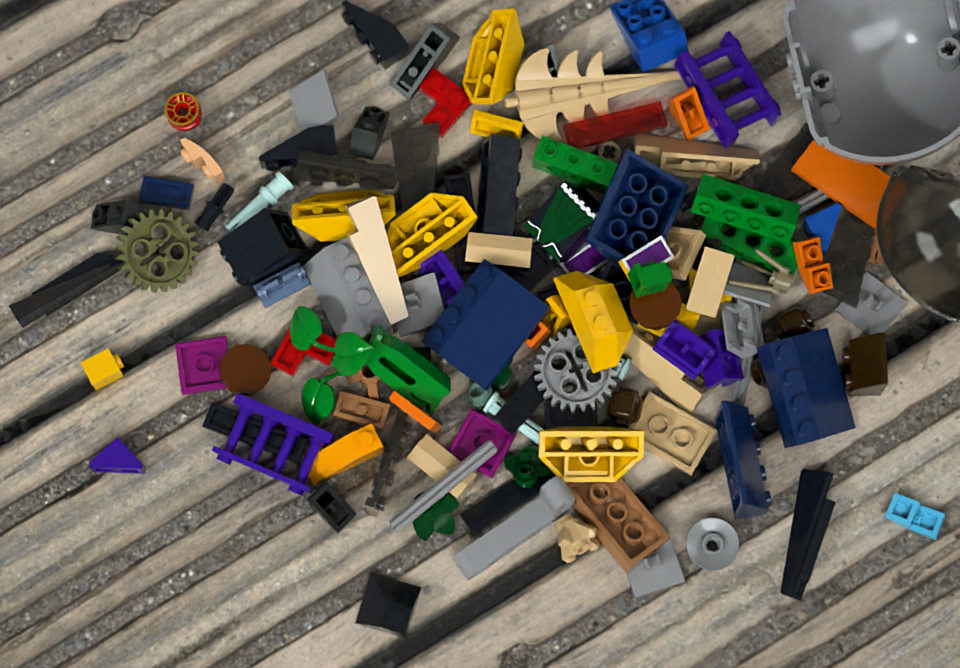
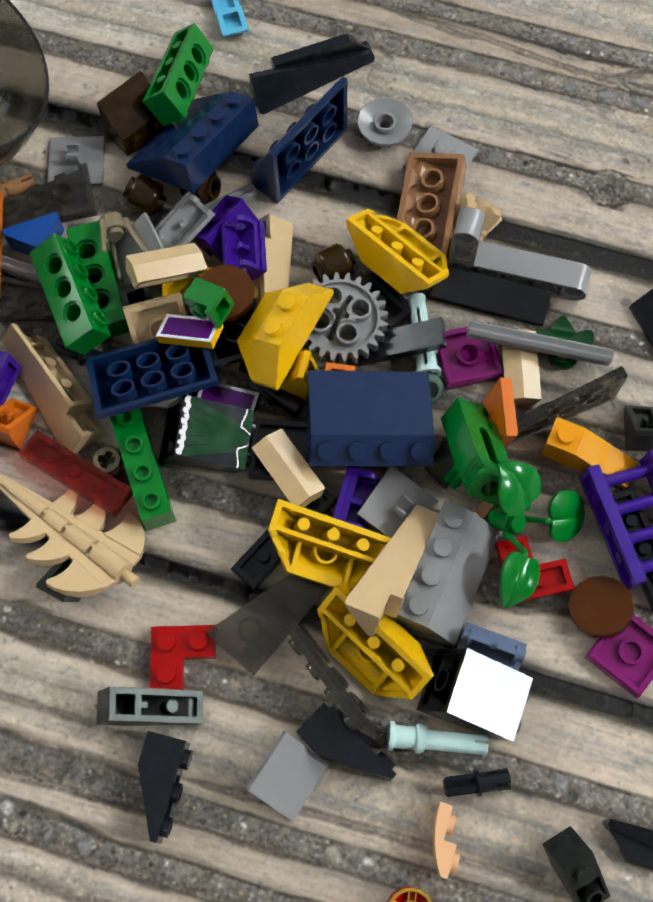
camera: 130 degrees left, 5 degrees down
olive gear [115,209,199,293] -> none
dark blue tile [139,176,195,211] -> none
medium nougat plate [333,391,391,431] -> none
pearl dark grey slope [349,106,389,160] -> none
yellow wedge [462,9,525,105] -> none
yellow tile [470,110,524,140] -> none
black brick [475,134,522,236] -> none
dark green plate [504,444,552,488] -> none
tan tile [627,391,717,476] -> none
orange slope [793,236,833,294] -> none
none -> green brick [143,23,214,126]

